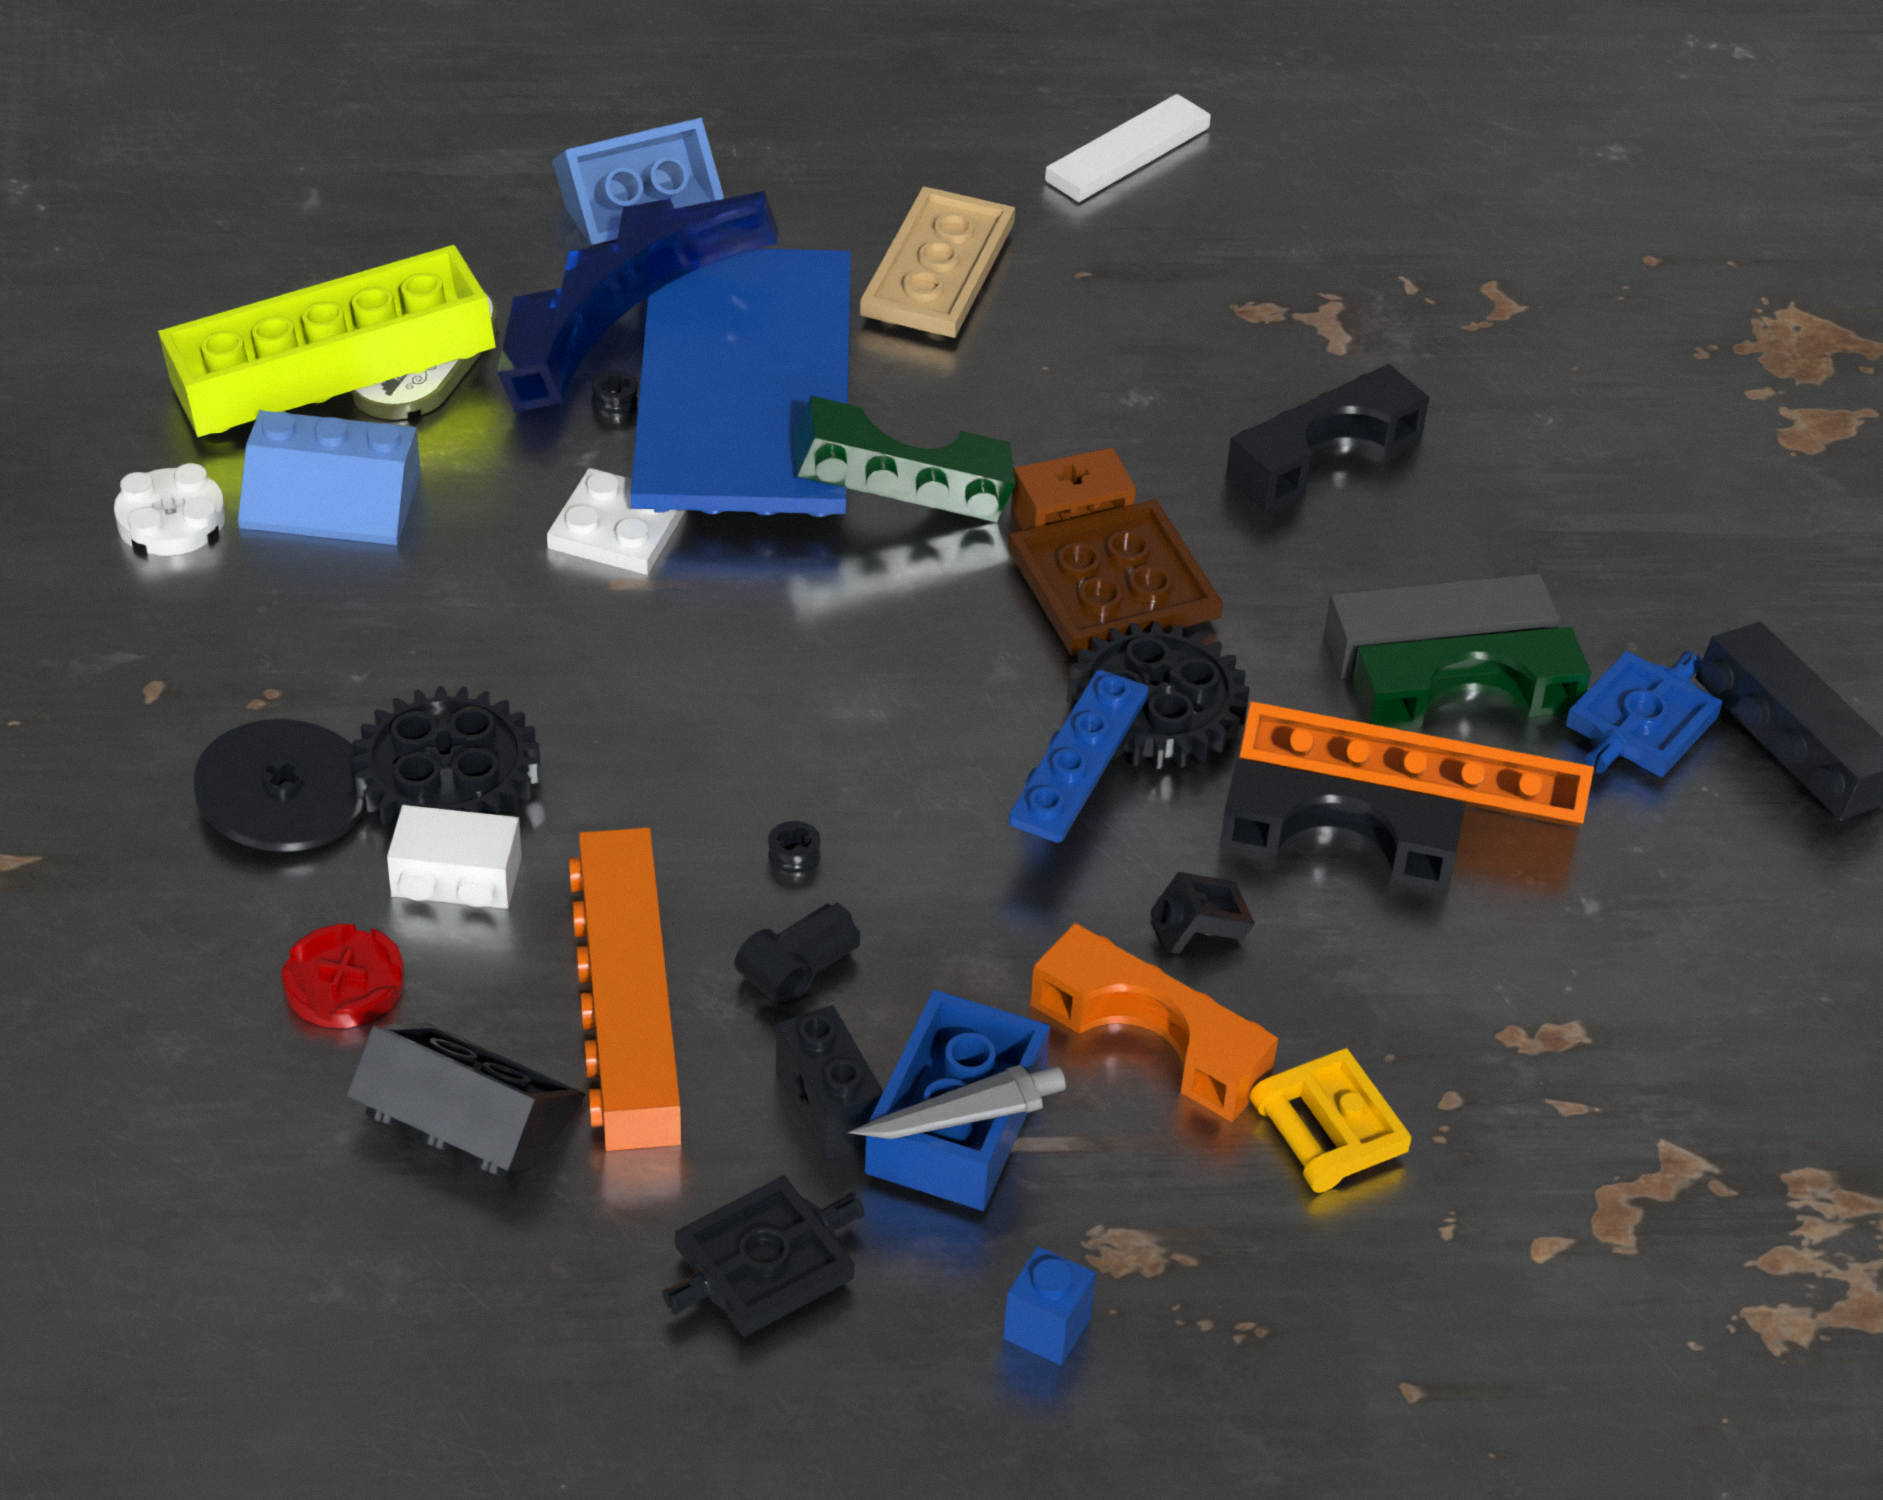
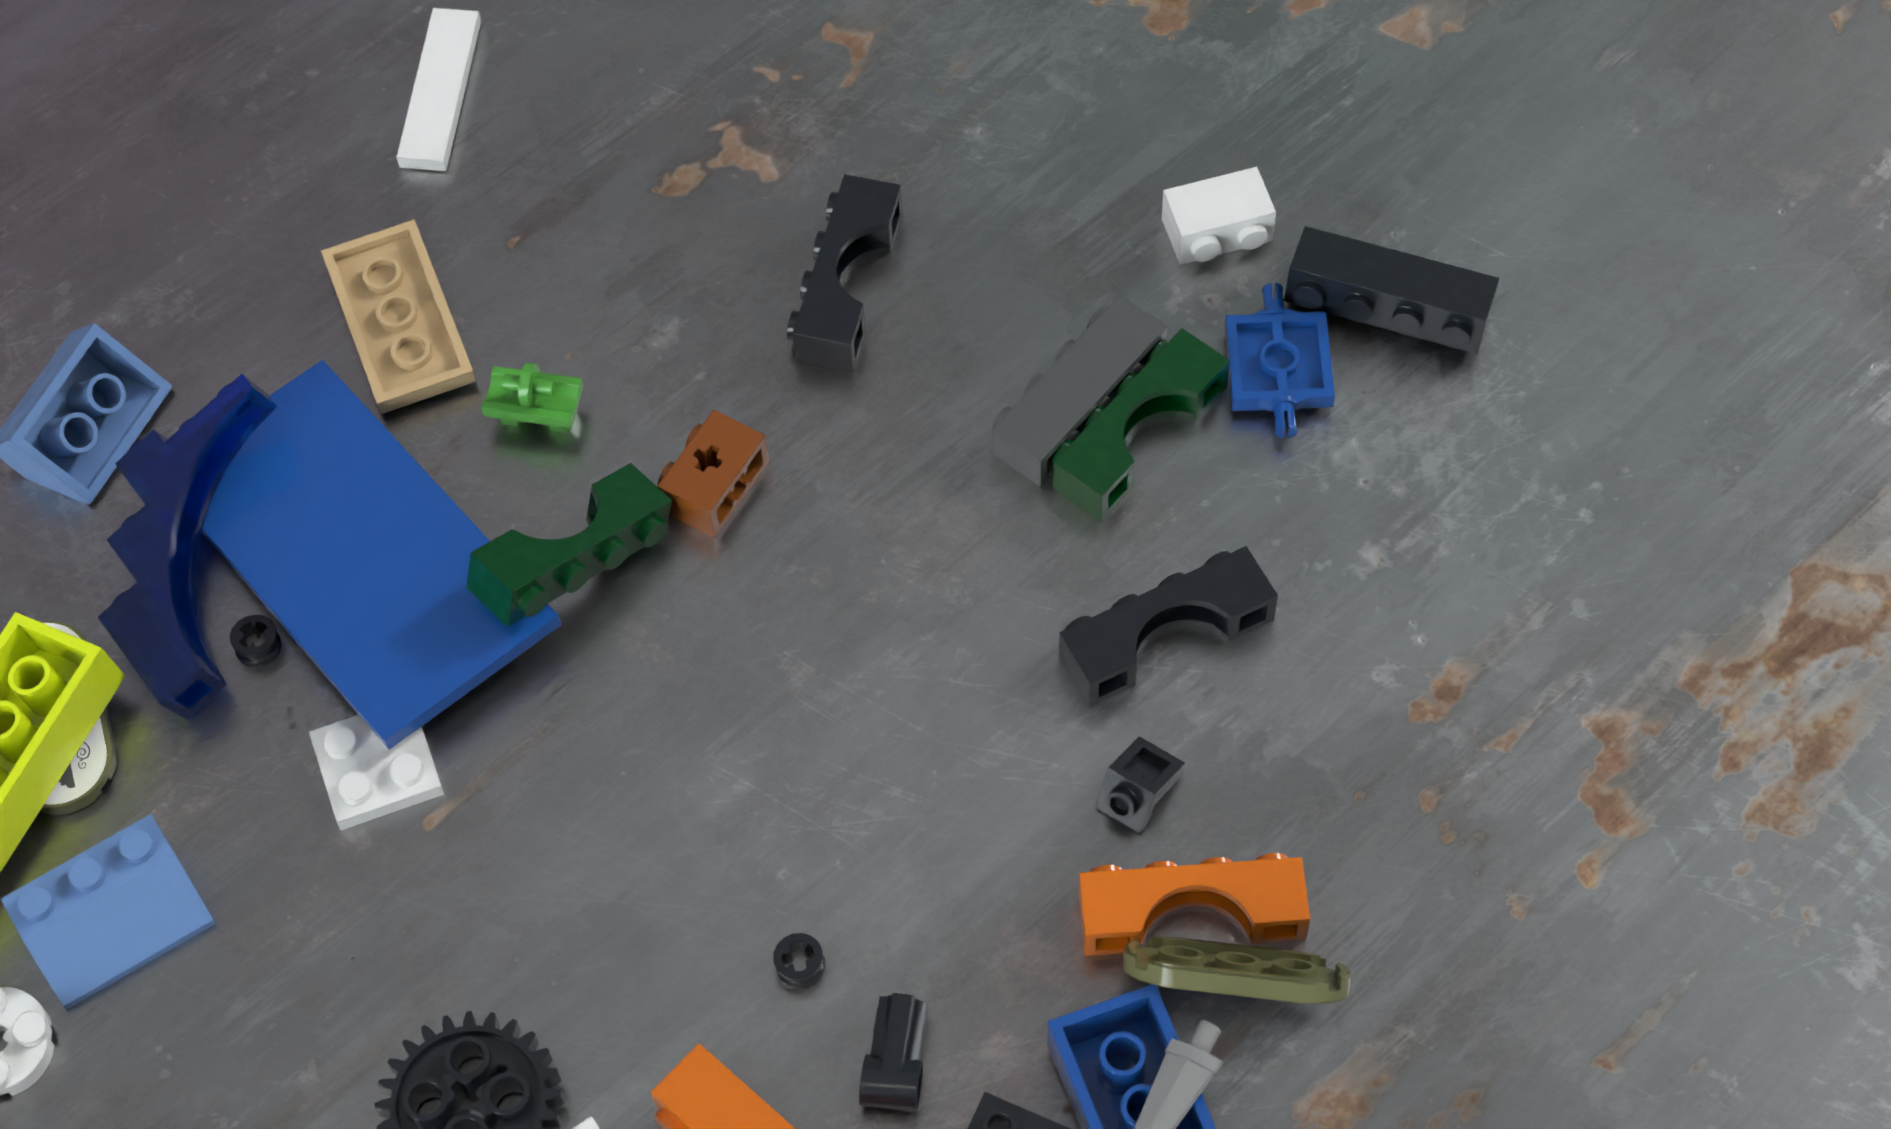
camera: 35 degrees left, 15 degrees up
reddish brown plate [1008,499,1223,656] -> none
blue bracket [1009,670,1149,843] -> none
black gear [1066,622,1250,769] -> none
orange brick [1239,701,1594,828] -> none
yellow plate [1249,1048,1412,1193] -> none
none -> bright green hips [481,363,584,433]
none -> olive tile [1122,937,1352,1004]
none -> white brick [1162,167,1276,265]

